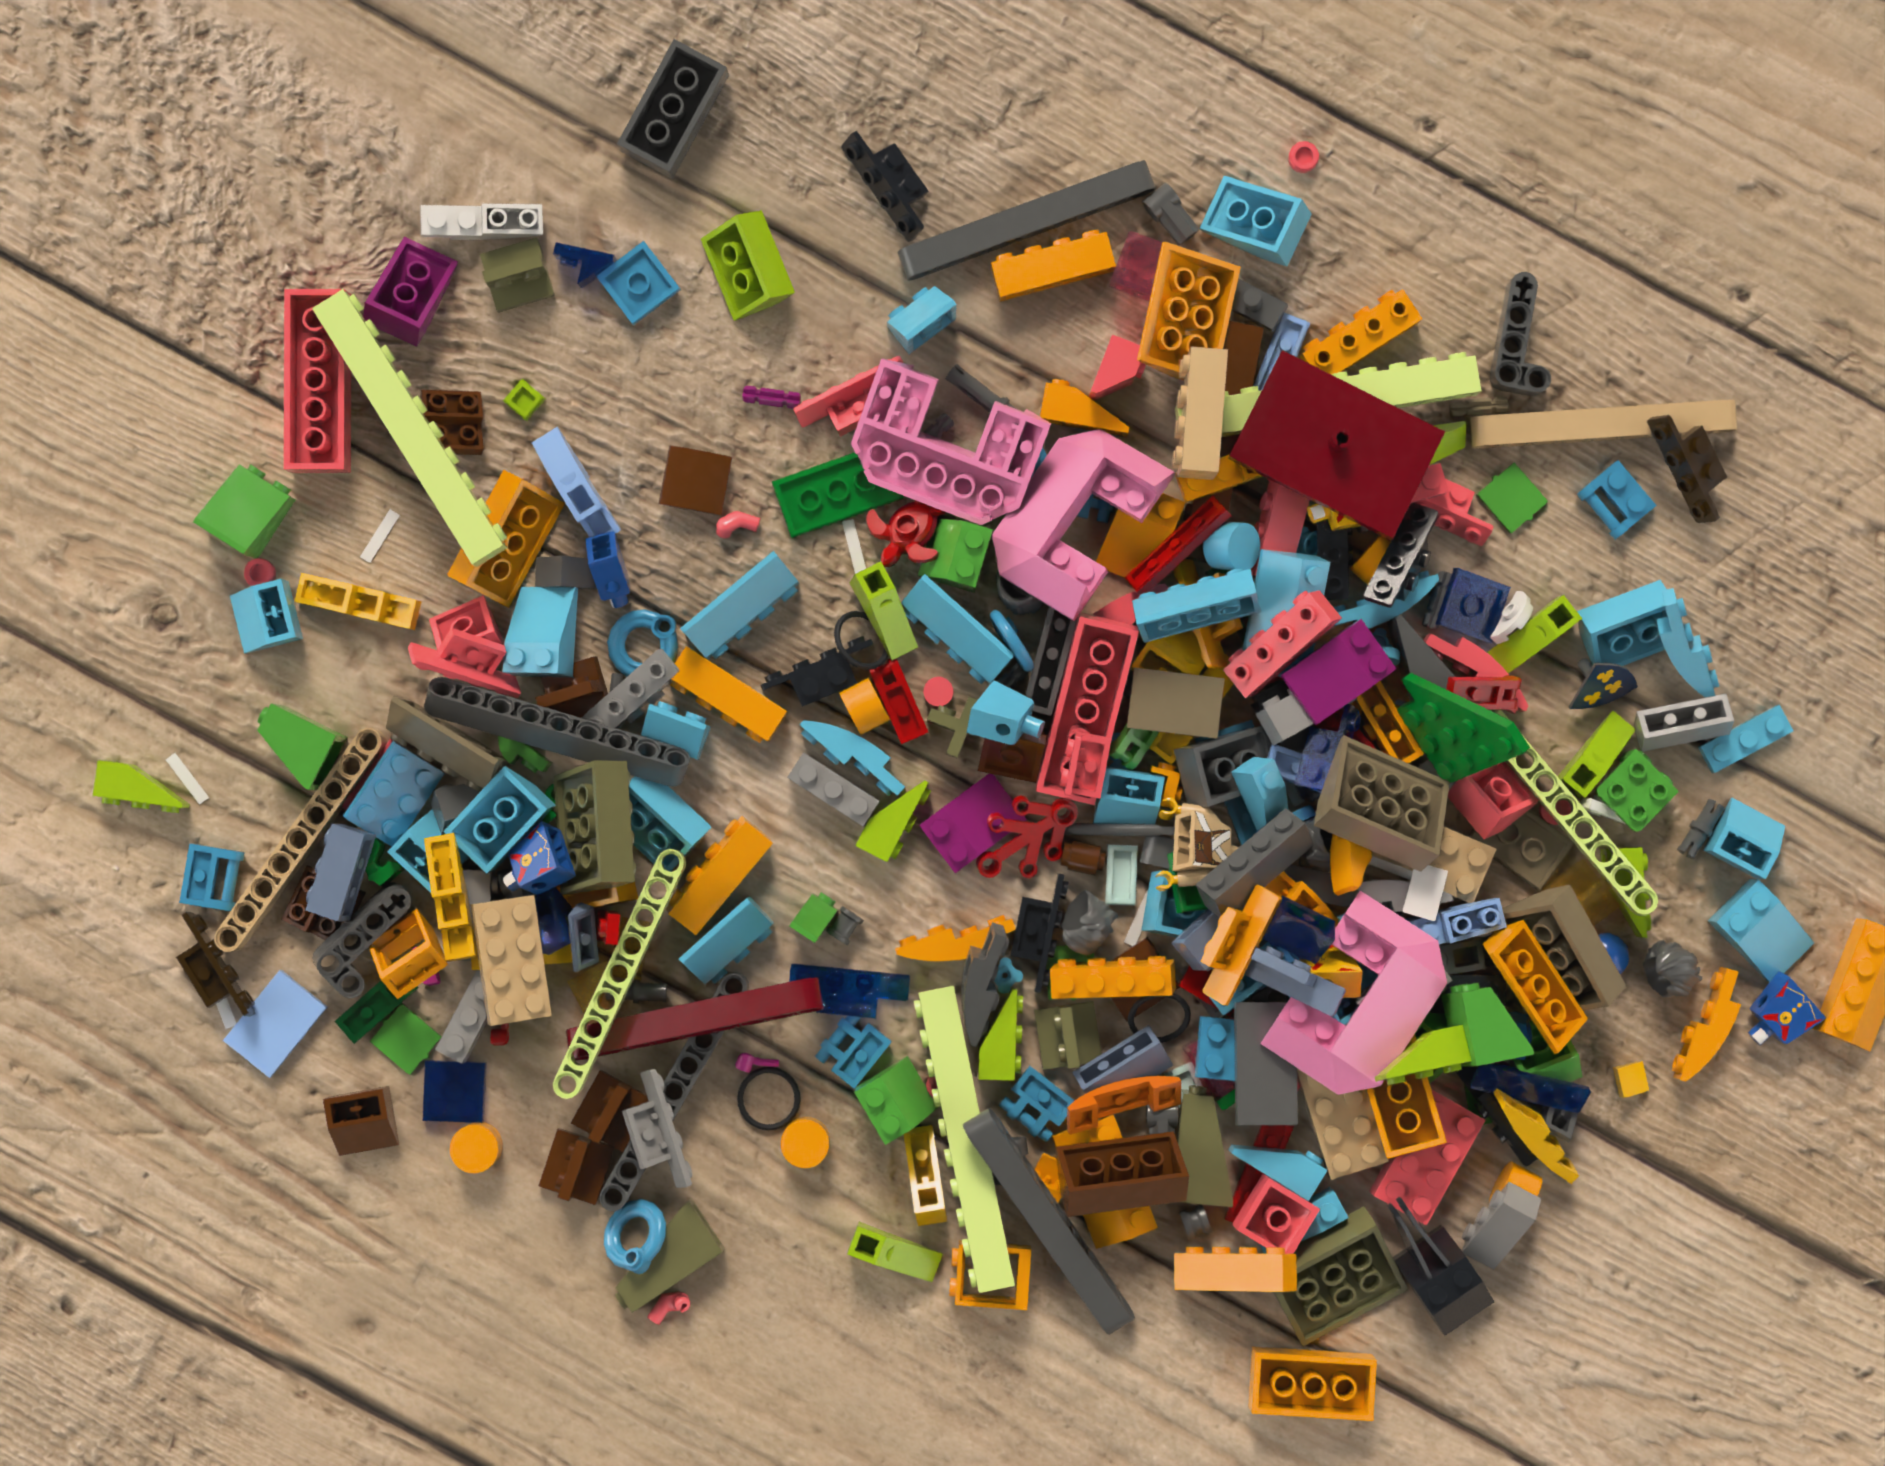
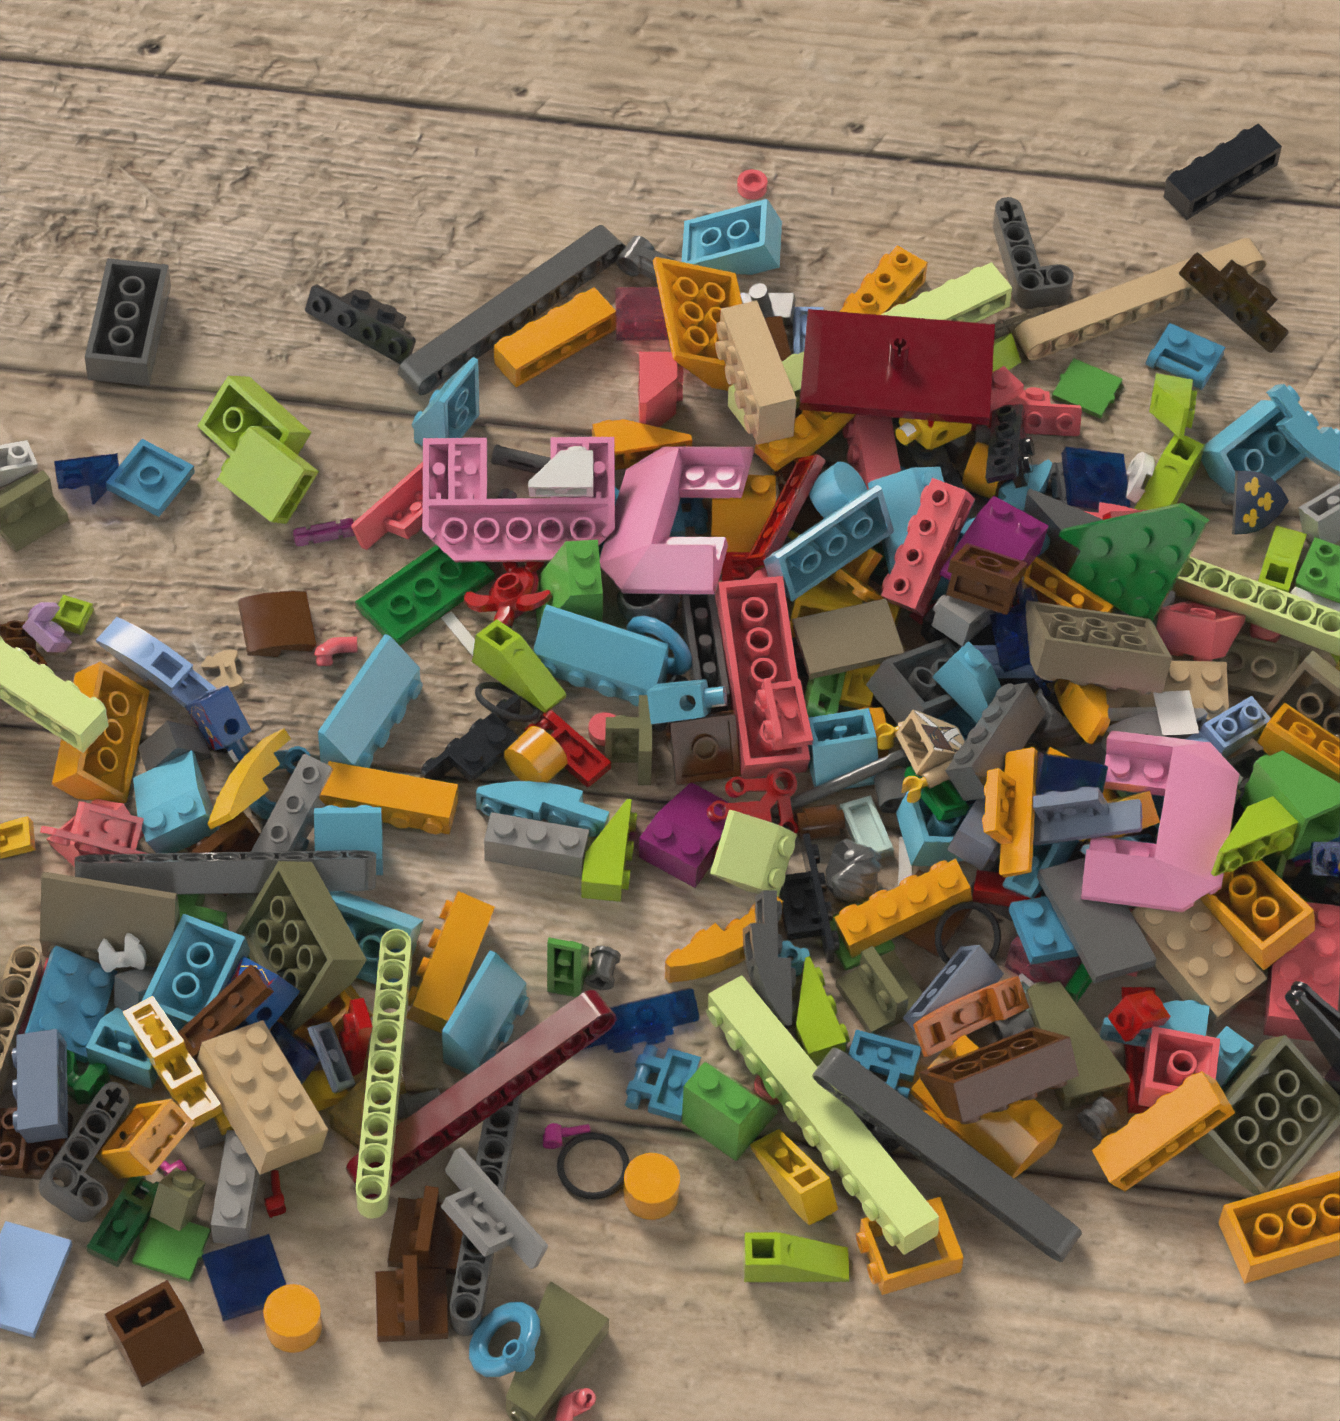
camera: 25 degrees left, 30 degrees down
none -> lavender bracket [22,602,72,652]
none -> white piece [97,933,147,972]
none -> olive brick [150,1168,206,1231]
none -> reddish brown plate [178,964,274,1060]
none -> tan piece [201,650,244,692]
none -> yellow slope [207,728,291,829]
none -> lime brick [217,427,319,524]
none -> white slope [528,446,594,497]
none -> yellowish green slope [710,810,797,897]
none -> red tile [722,552,754,582]
none -> reddish brown bracket [946,543,1028,615]
none -> red bracket [1108,990,1171,1042]
none -> lime slope [1149,373,1197,438]
none -> black brick [1163,123,1282,220]

